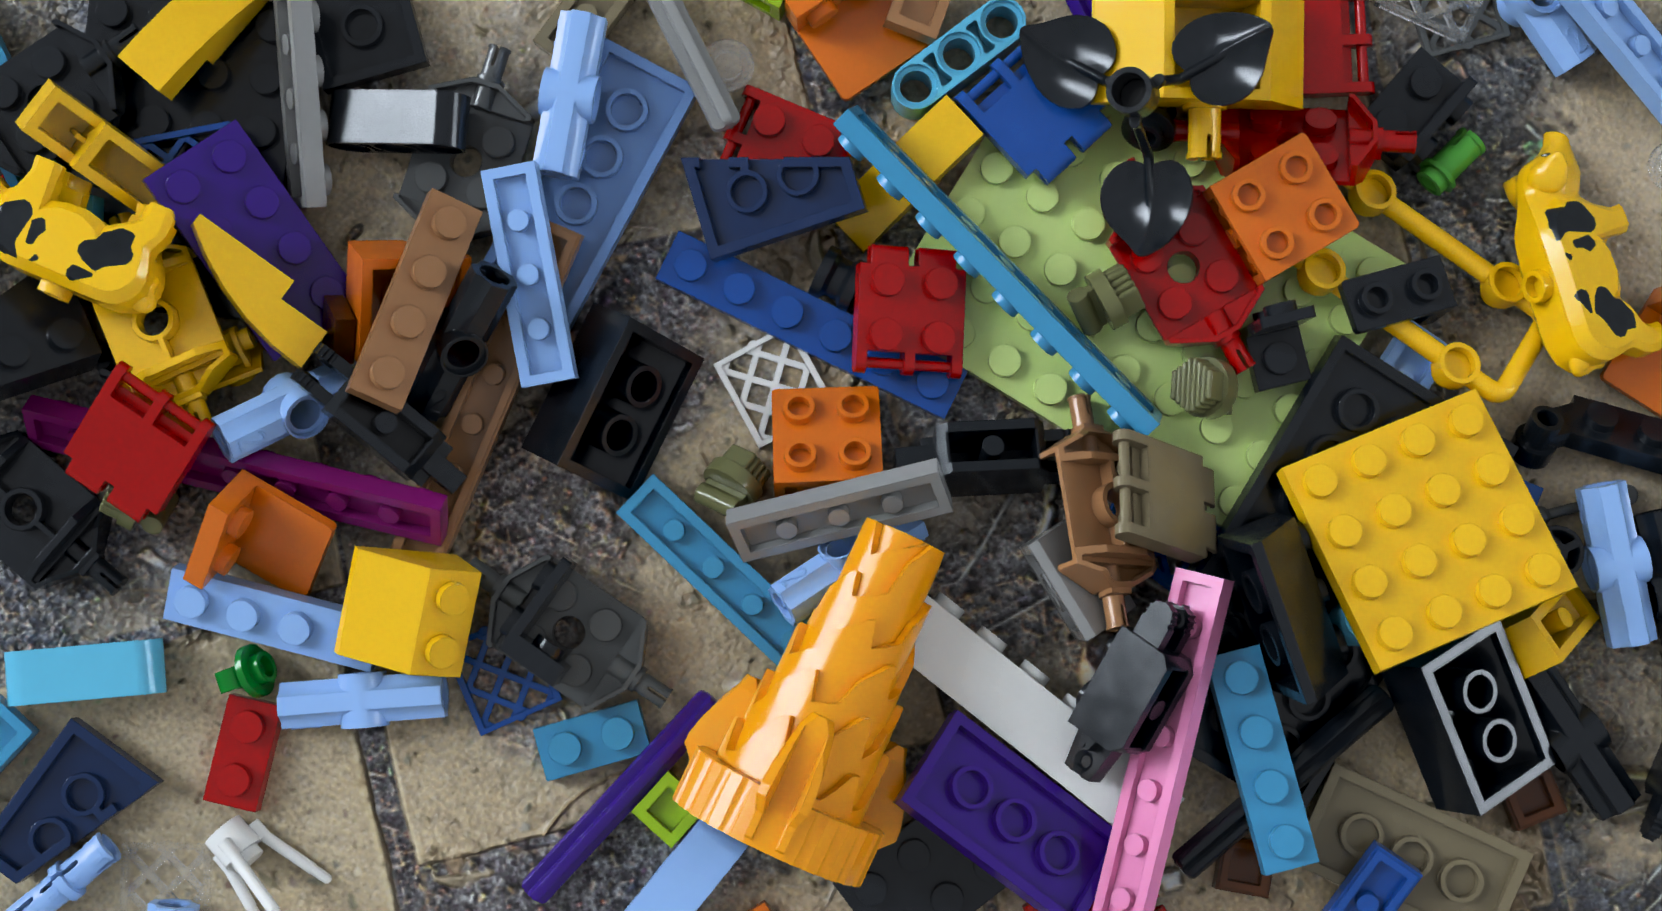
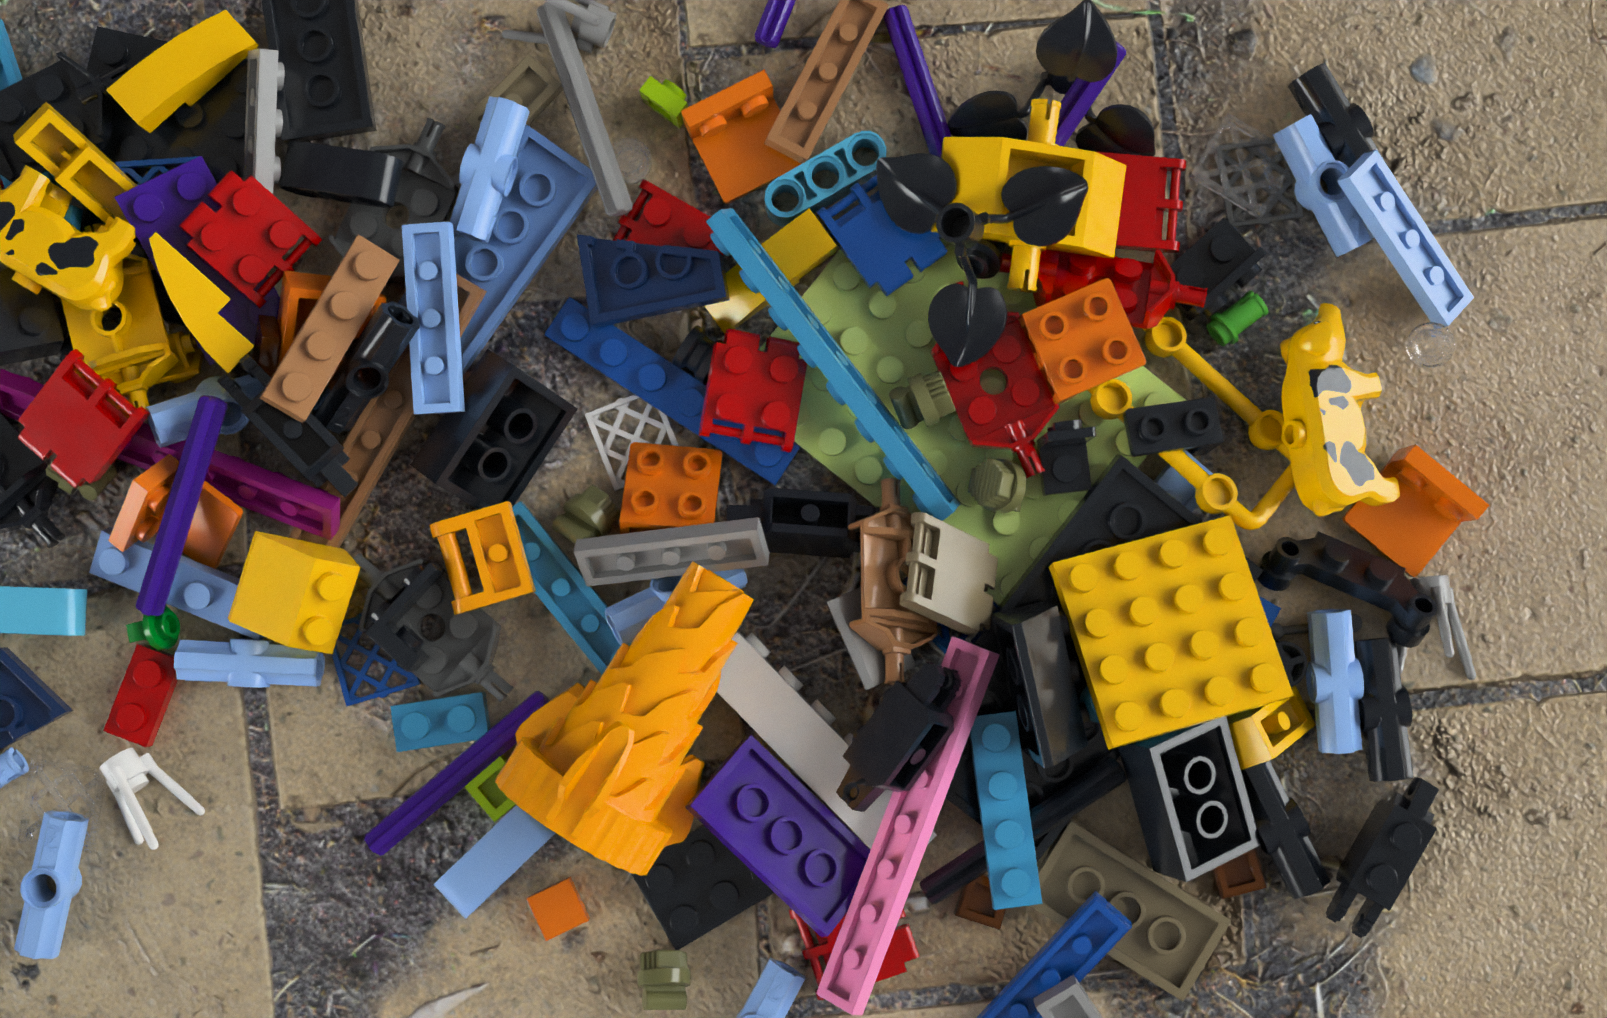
camera: 15 degrees right, 0 degrees up
none -> dark purple axle [136,395,227,616]
none -> red plate [179,170,322,309]
none -> light orange plate [429,501,536,615]

